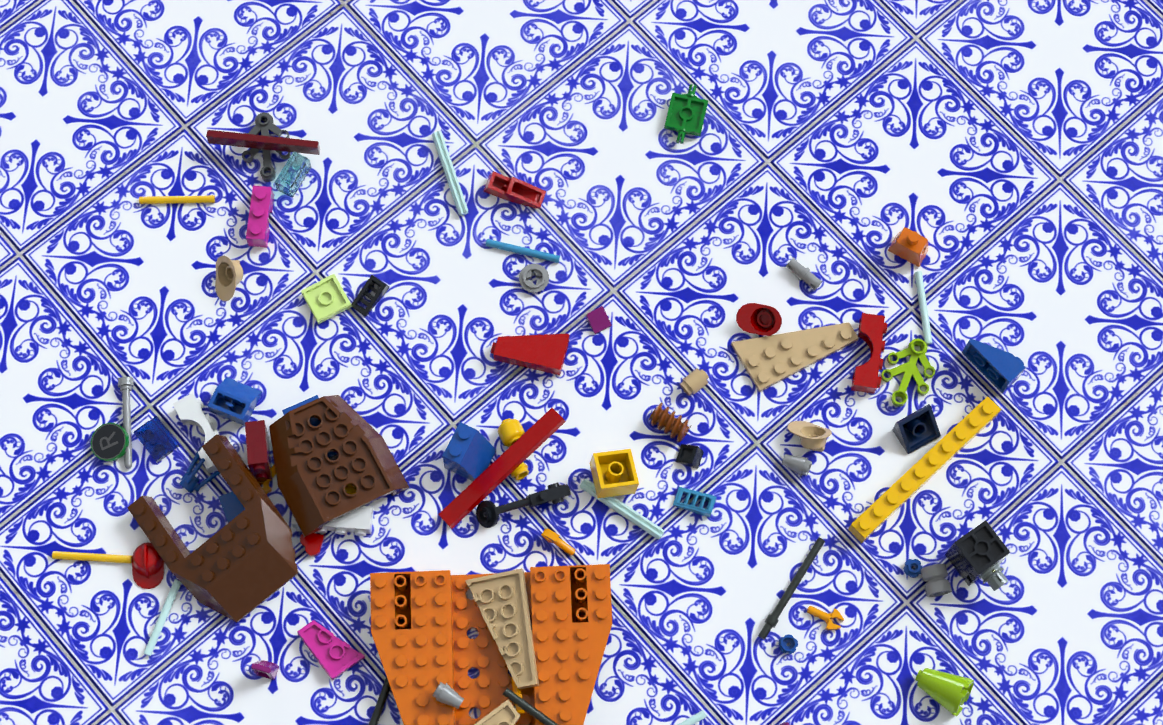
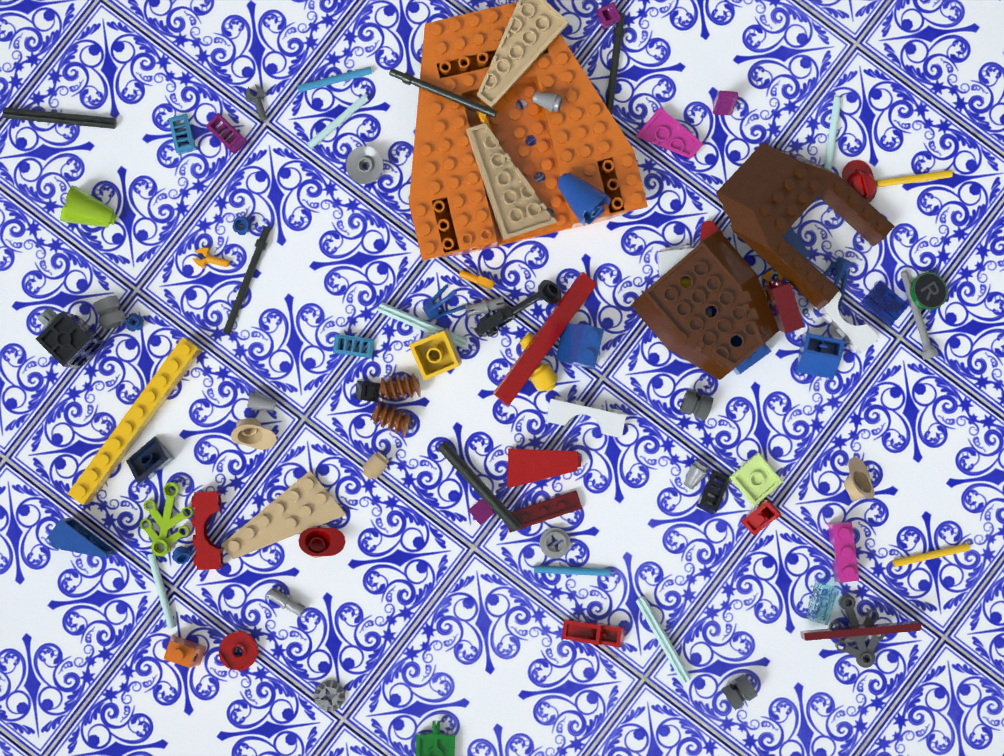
camera: 170 degrees right, 15 degrees up
none -> blue plate [172,546,191,564]
none -> red plate [219,631,259,671]
none -> light grey gear [314,680,345,712]
none -> light grey dish [346,146,384,184]
none -> dark orange piece [380,373,421,401]
none -> blue plant [422,284,471,320]
none -> pearl dark grey axle [438,442,521,532]
none -> light grey pin [465,296,505,317]
none -> dark red tile [508,490,583,533]
none -> white arch [545,396,626,438]
none -> blue cone [558,173,611,226]
none -> dark grey wheel [679,389,714,421]
none -> light grey cone [683,460,708,490]
none -> dark grey wheel [721,674,758,711]
none -> red slope [741,500,781,535]

